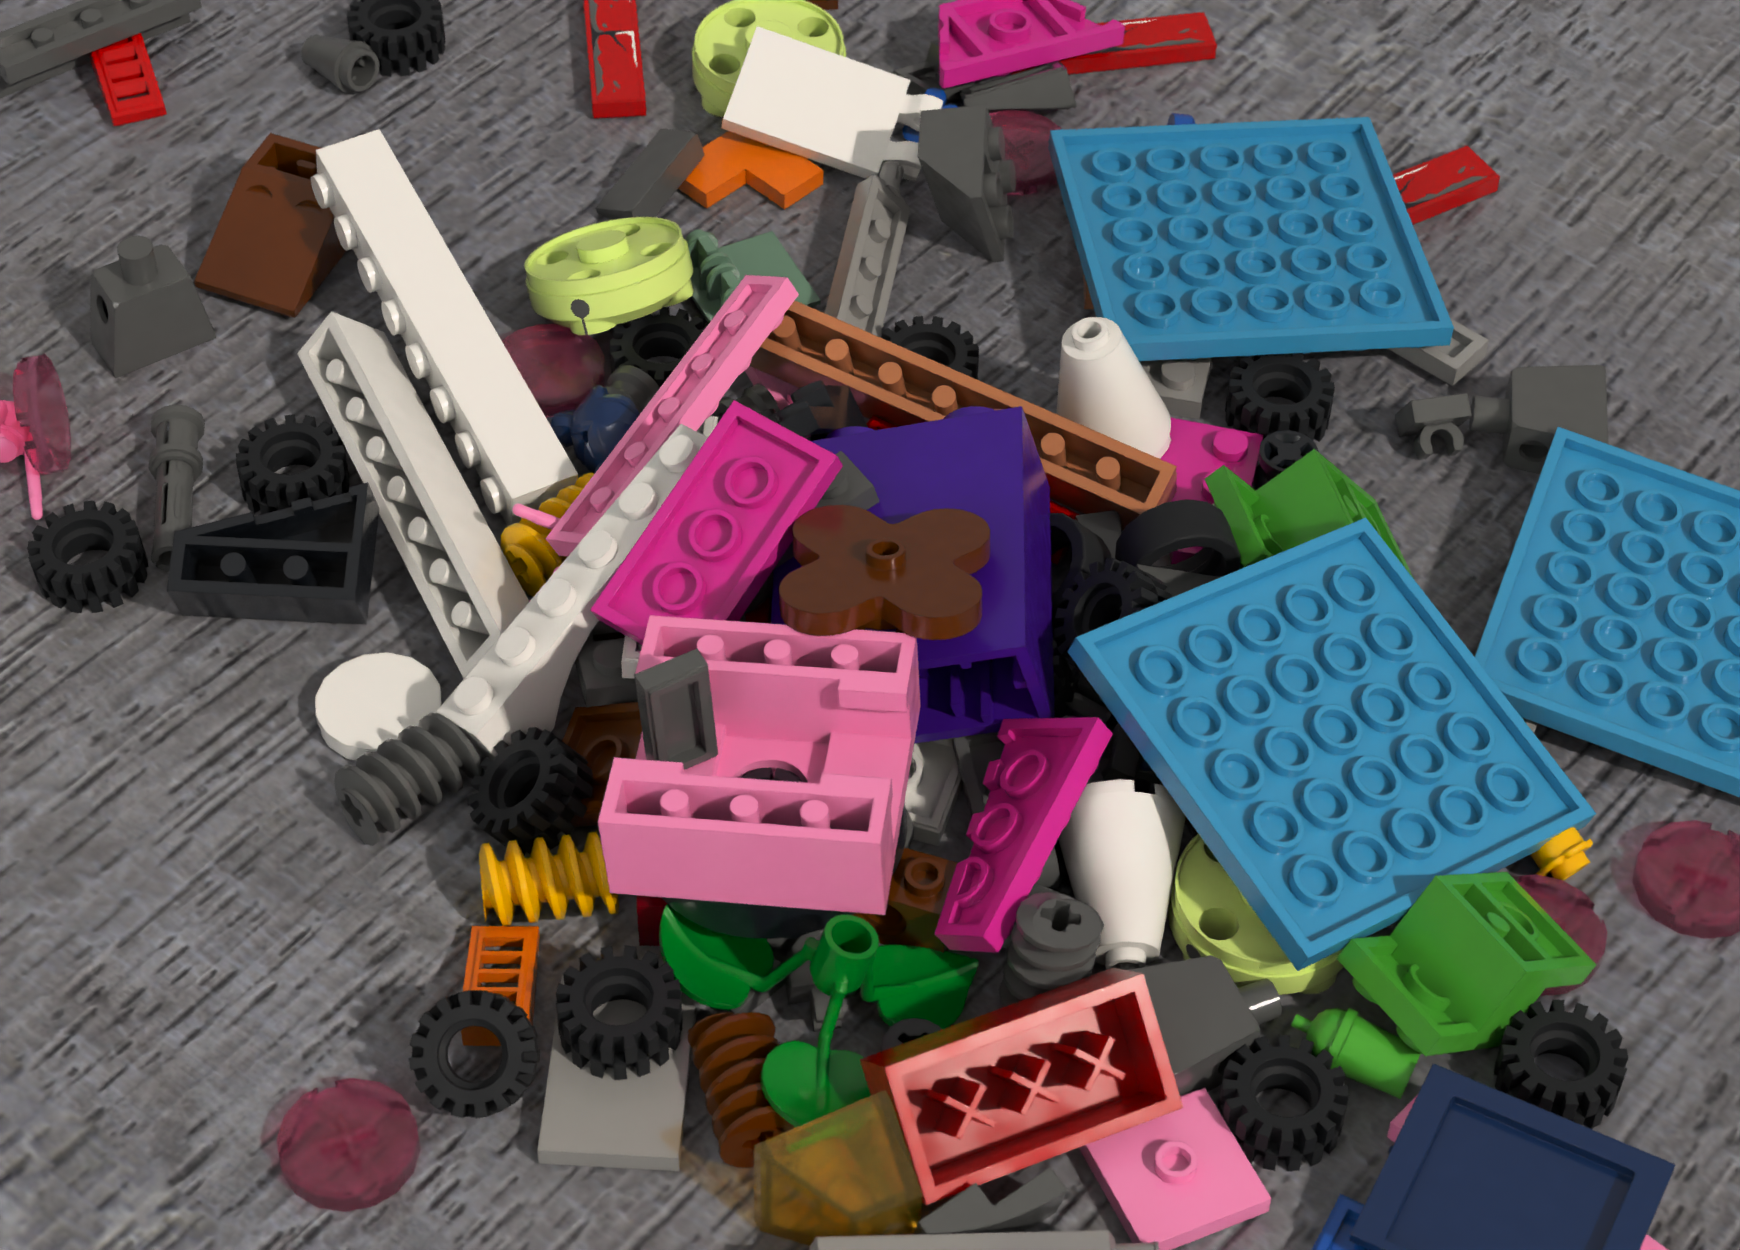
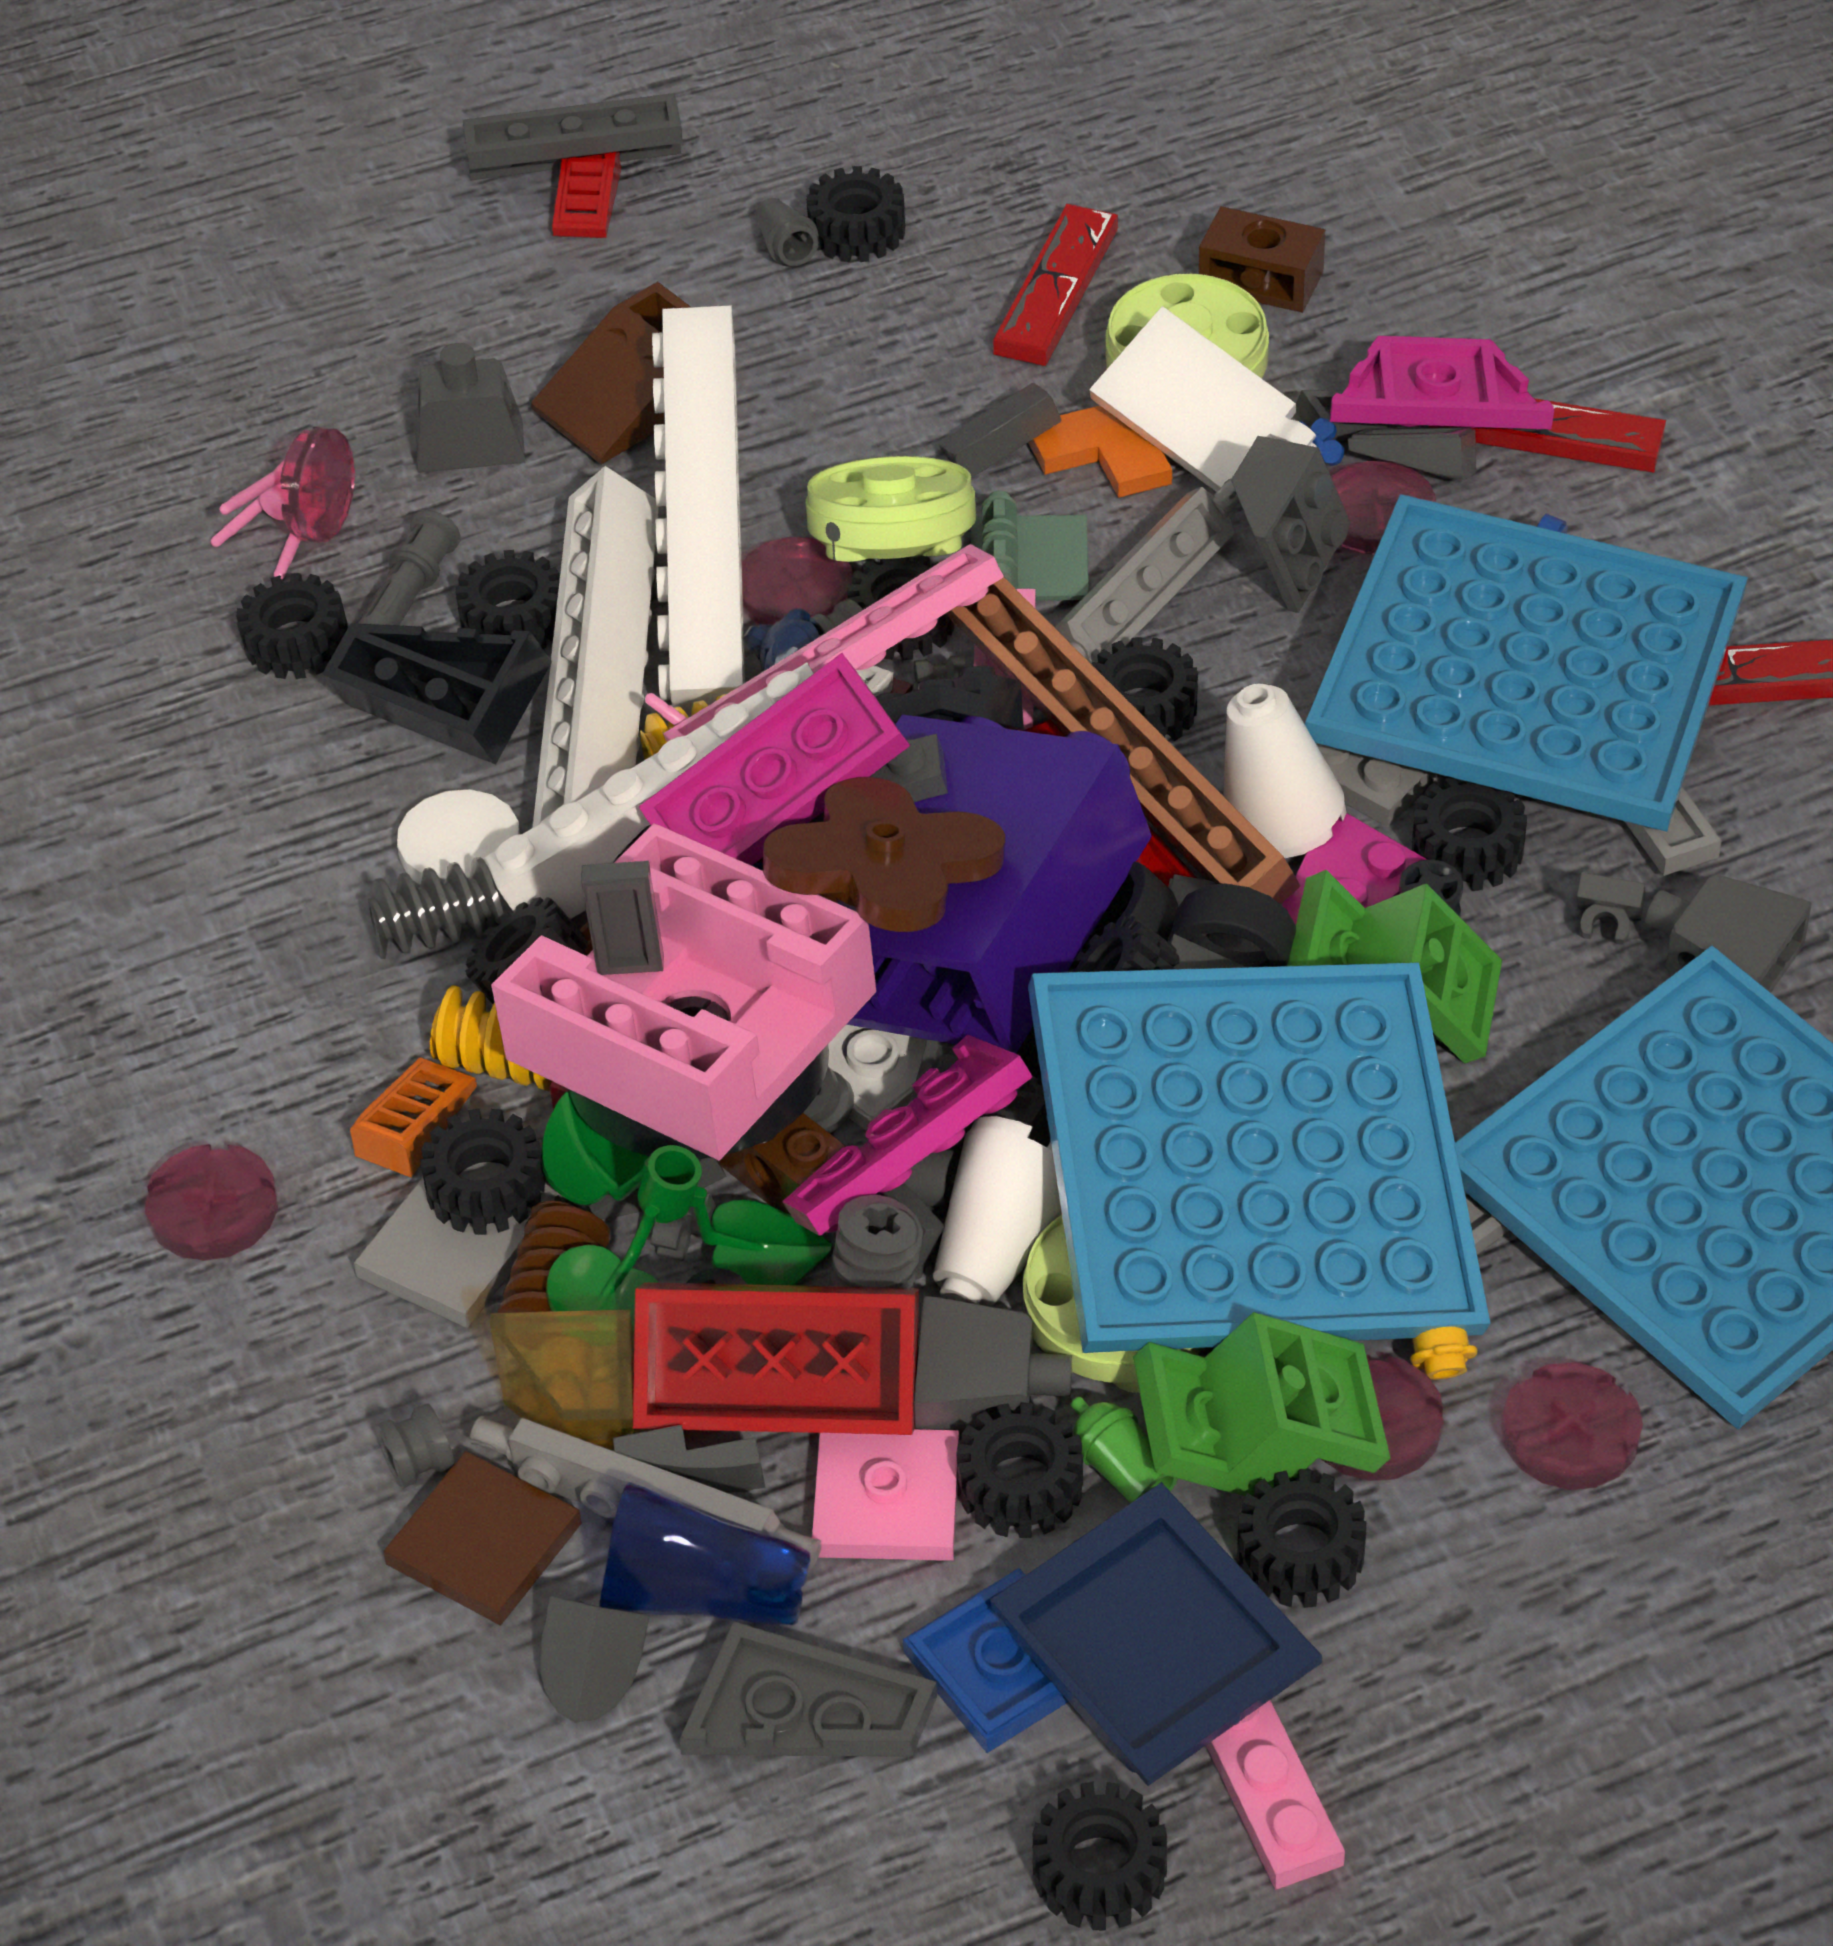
camera: 30 degrees right, 0 degrees up
black tyre [409,990,540,1119] -> none

